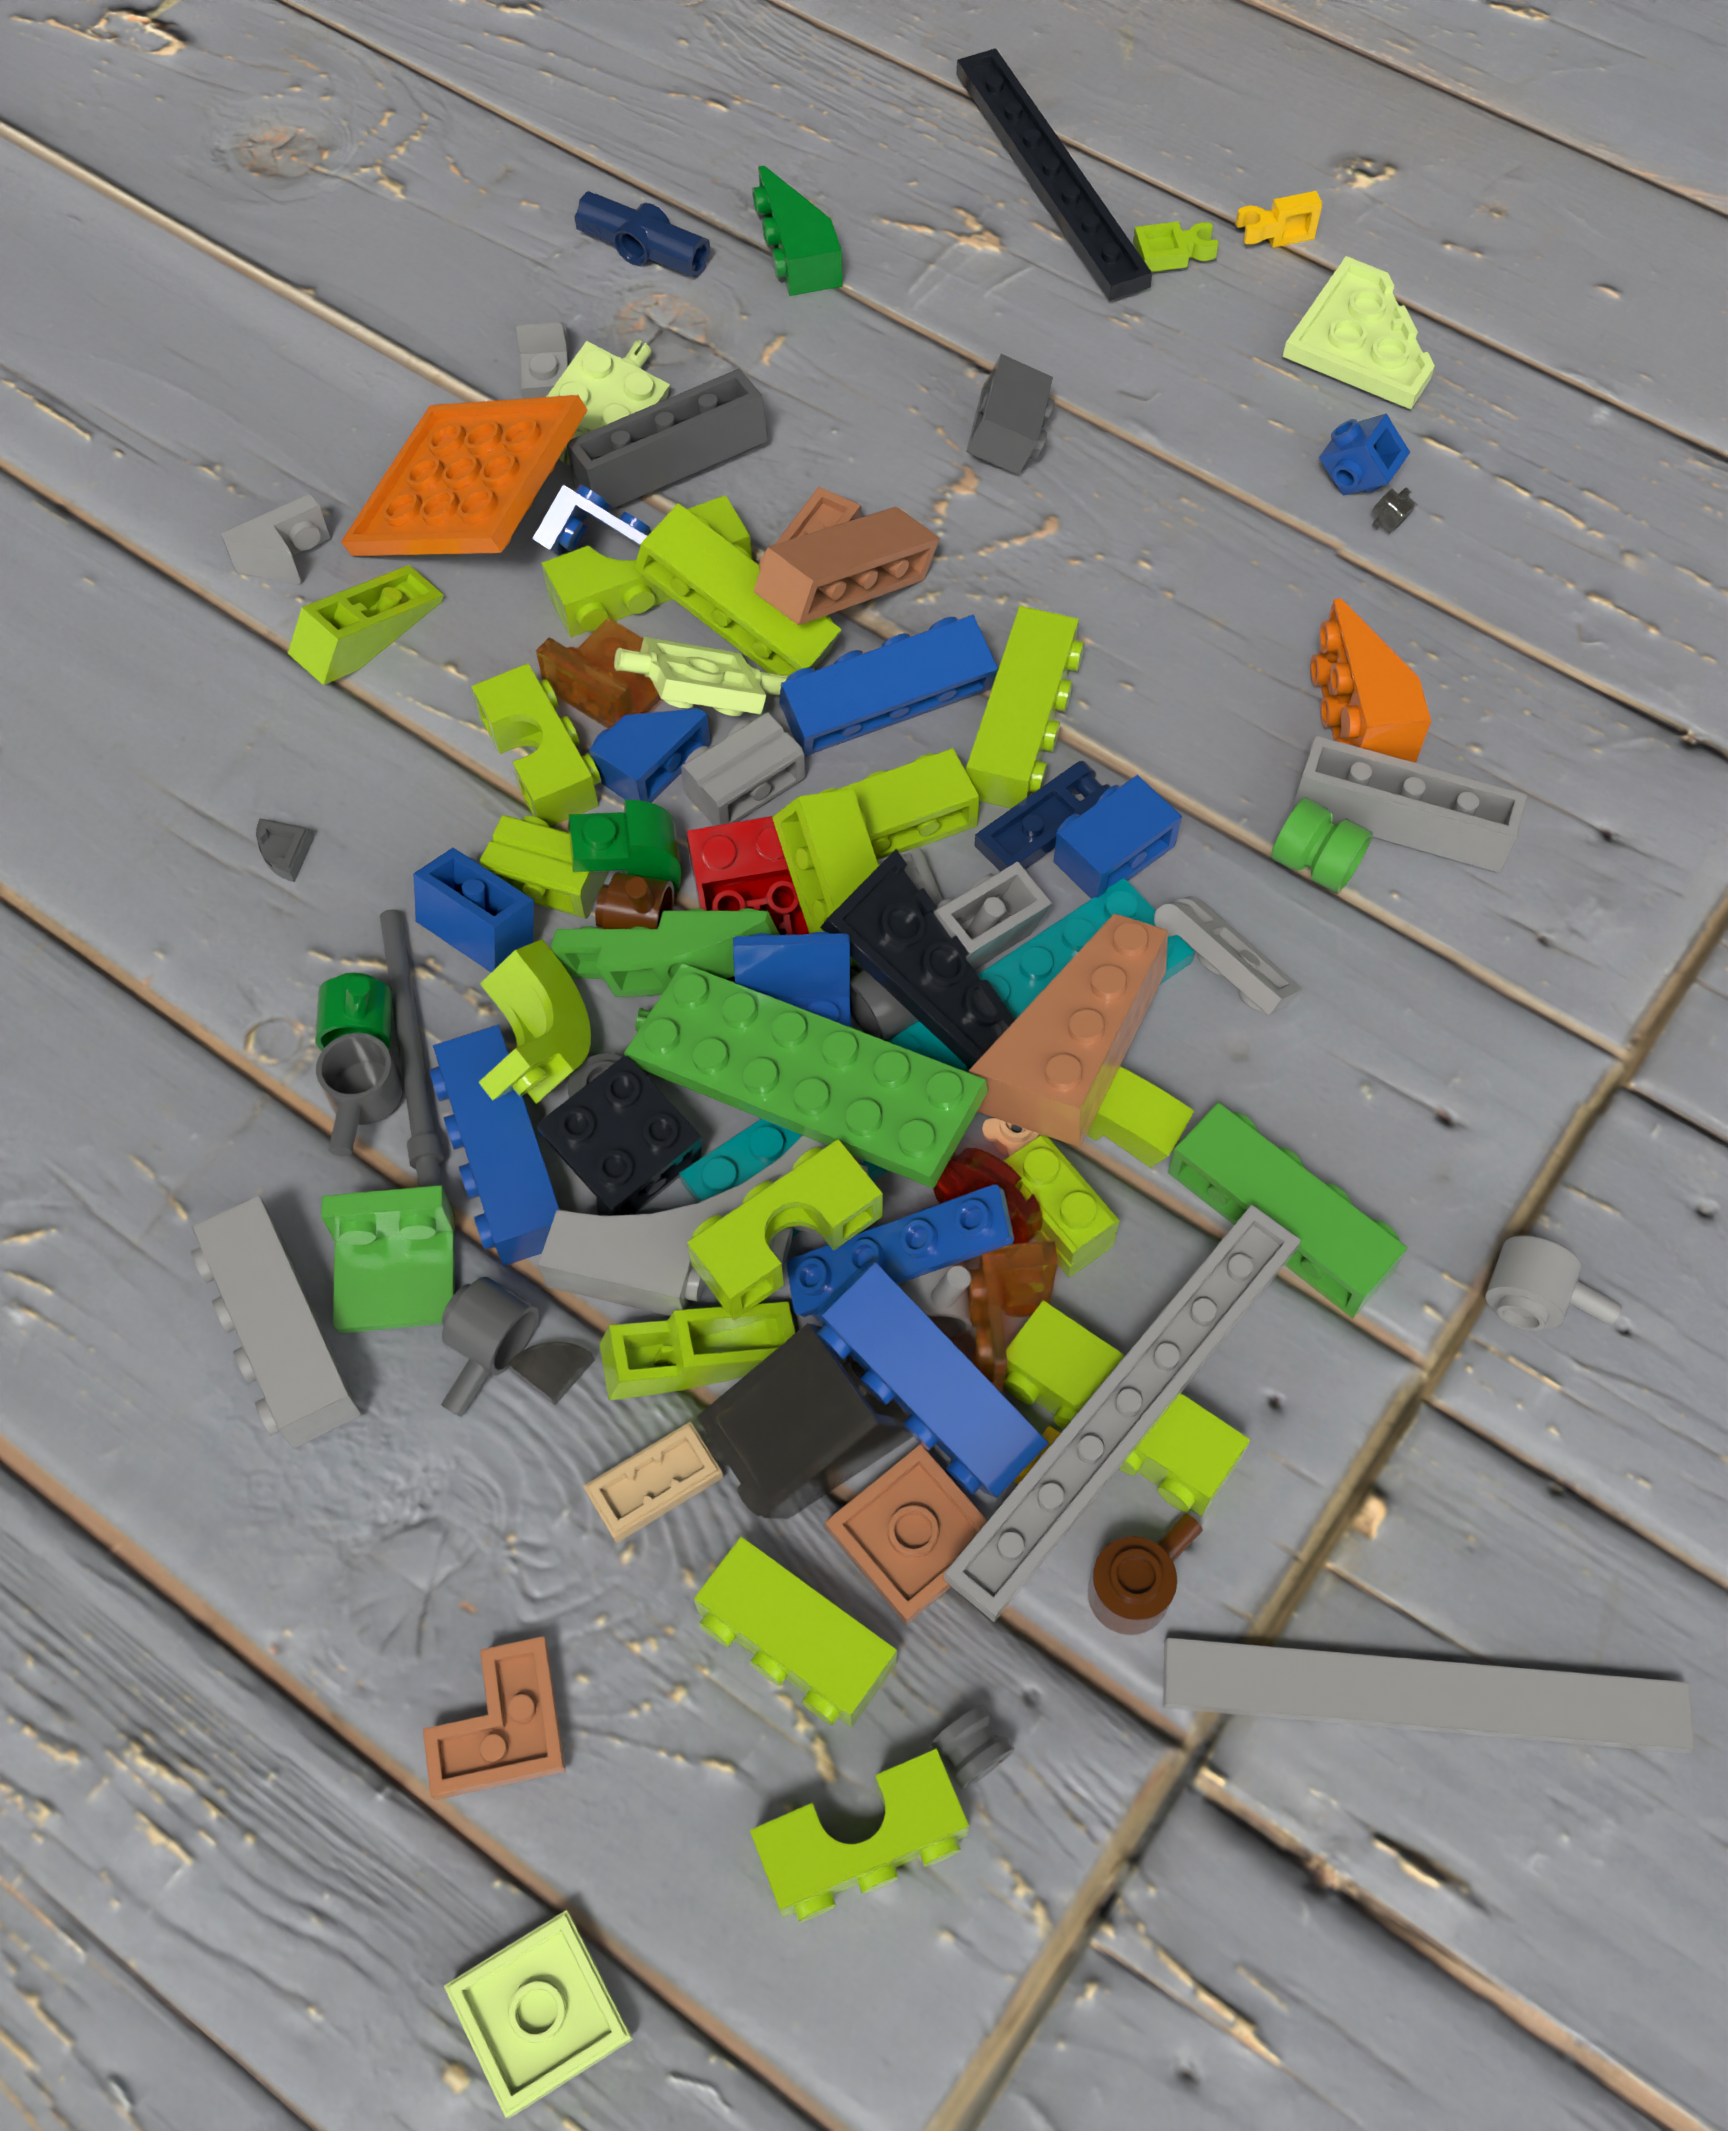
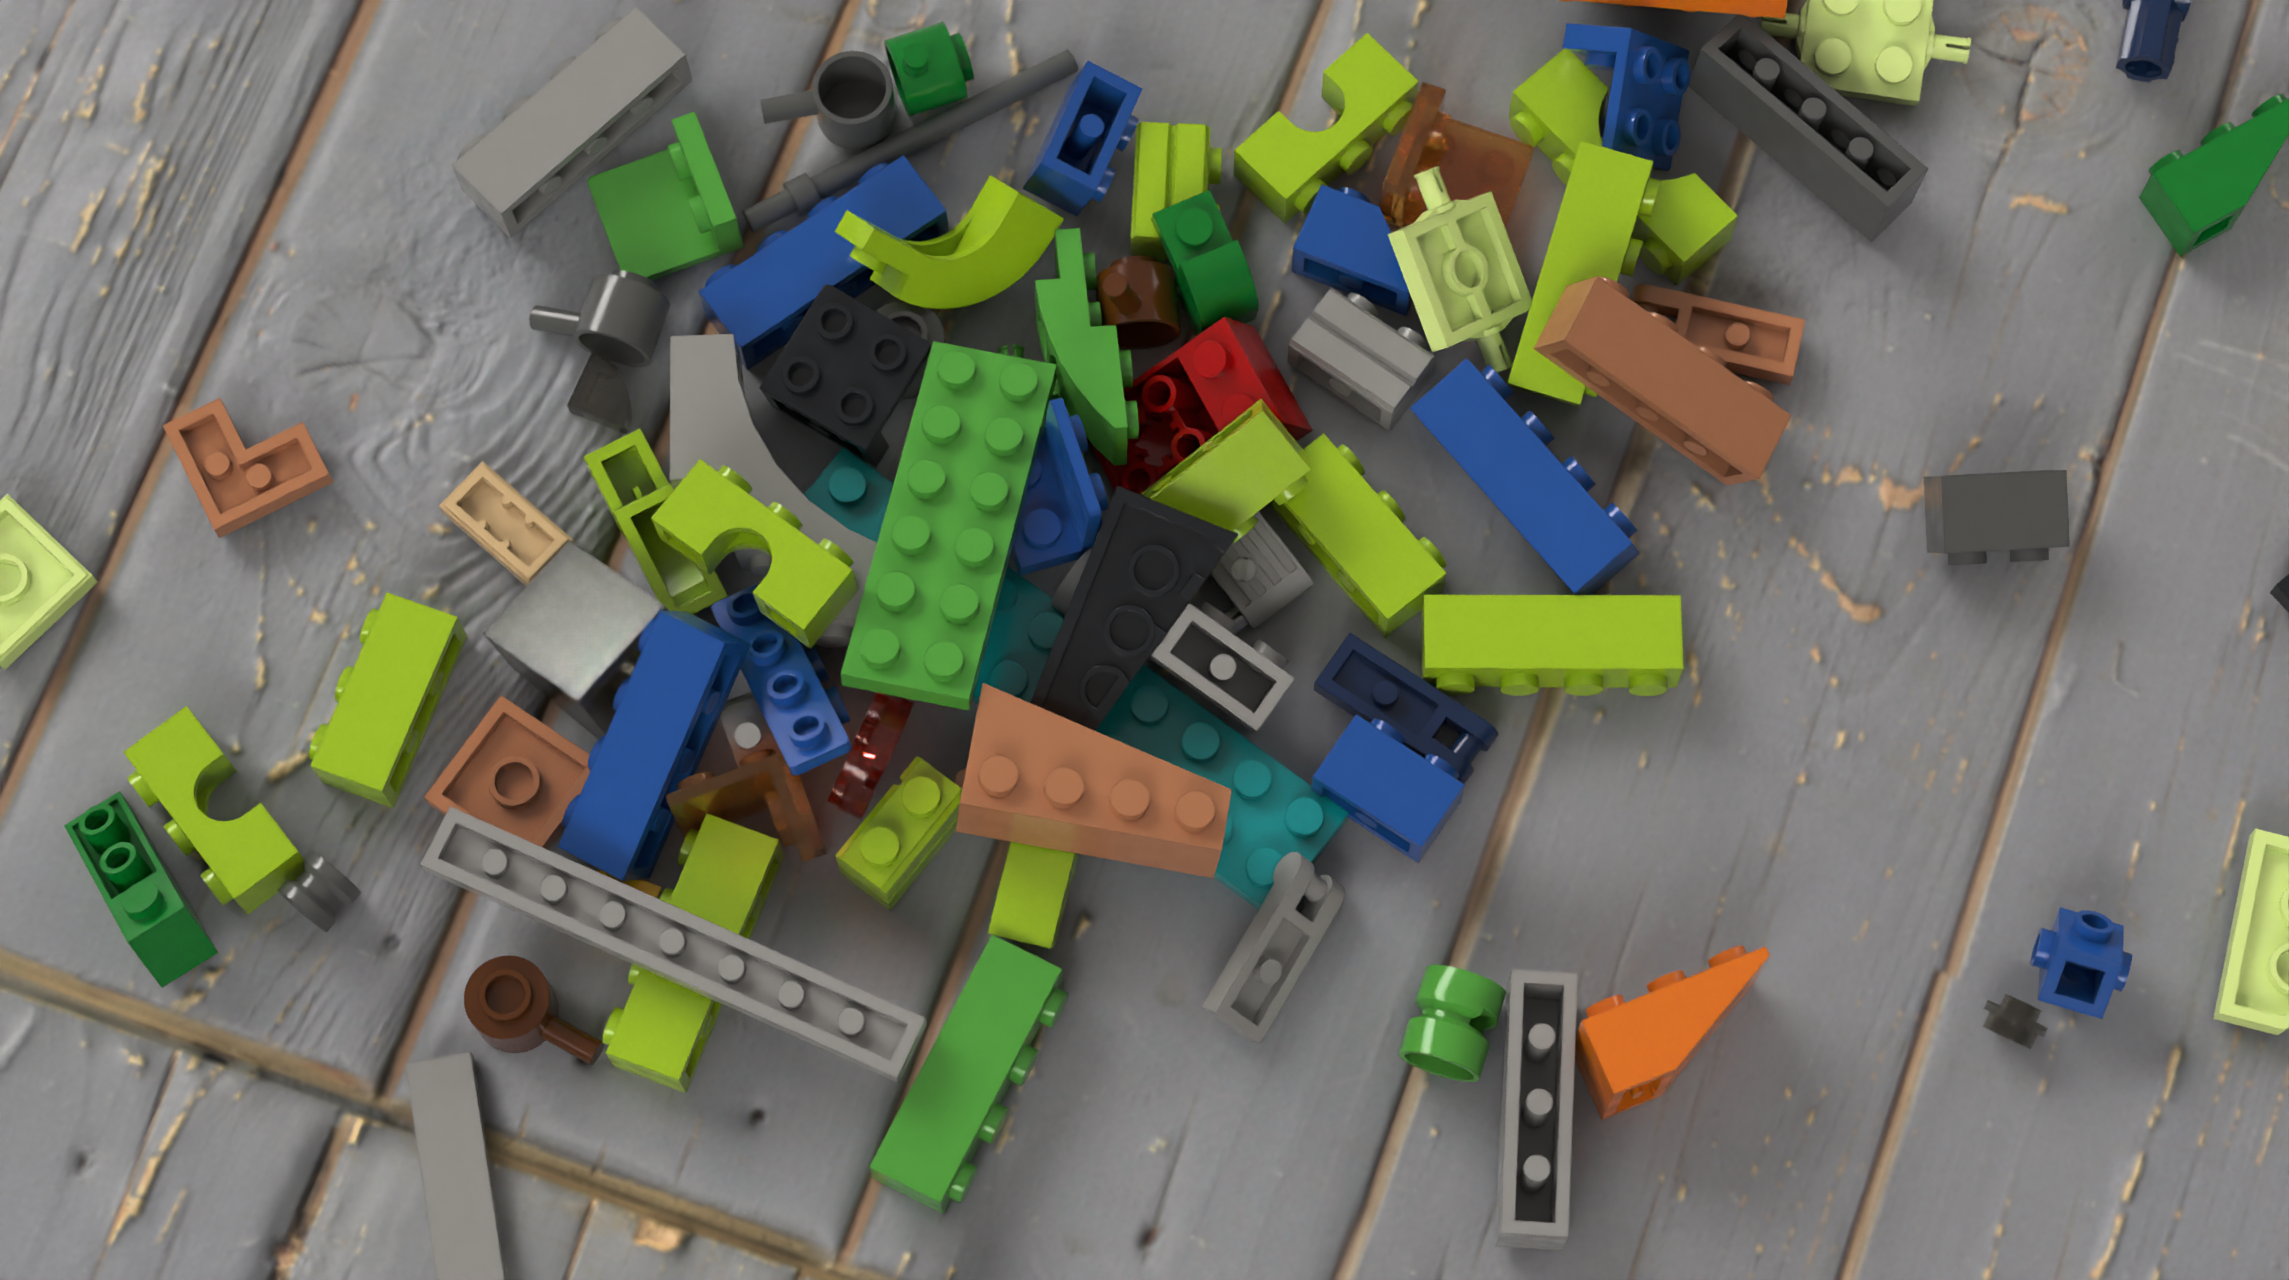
camera: 75 degrees right, 10 degrees up
none -> green slope [64,791,218,988]

